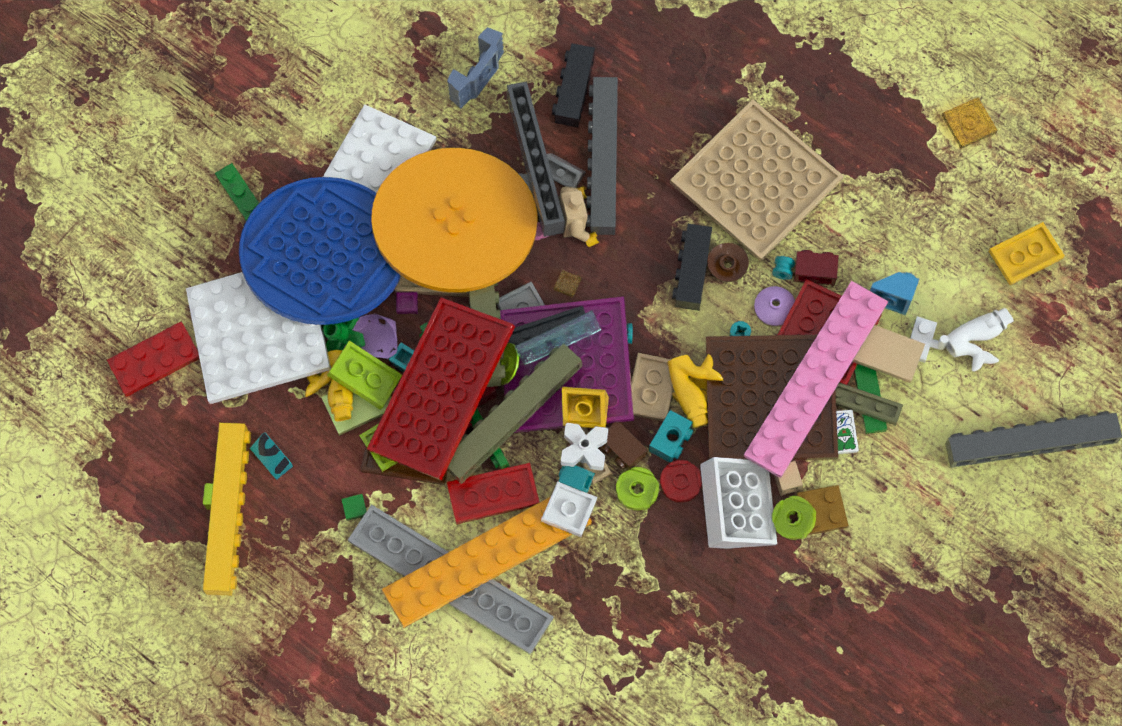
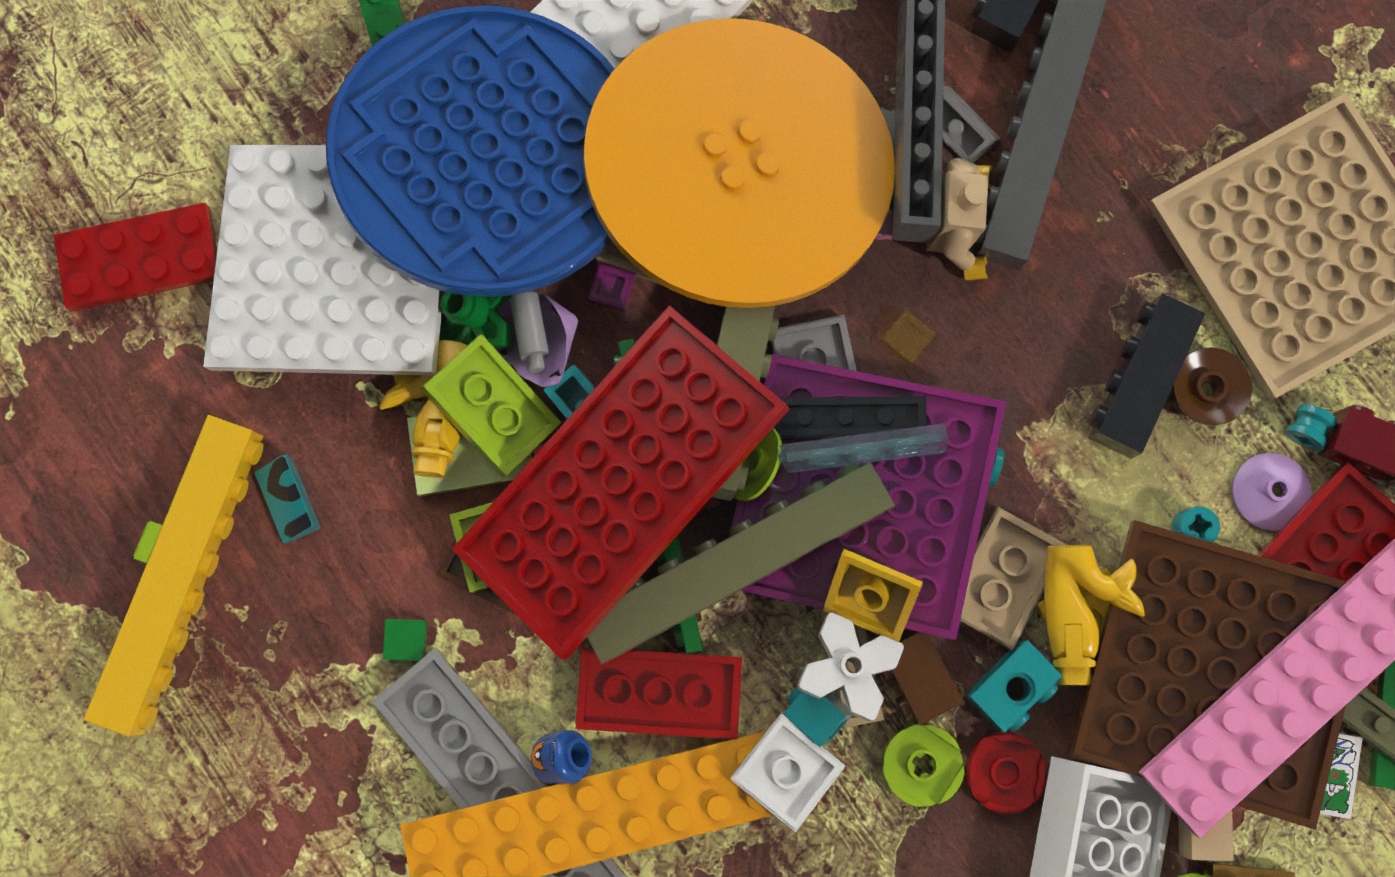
camera: 15 degrees right, 10 degrees up
none -> light grey cylinder [510,292,549,373]
none -> blue head [531,730,592,786]

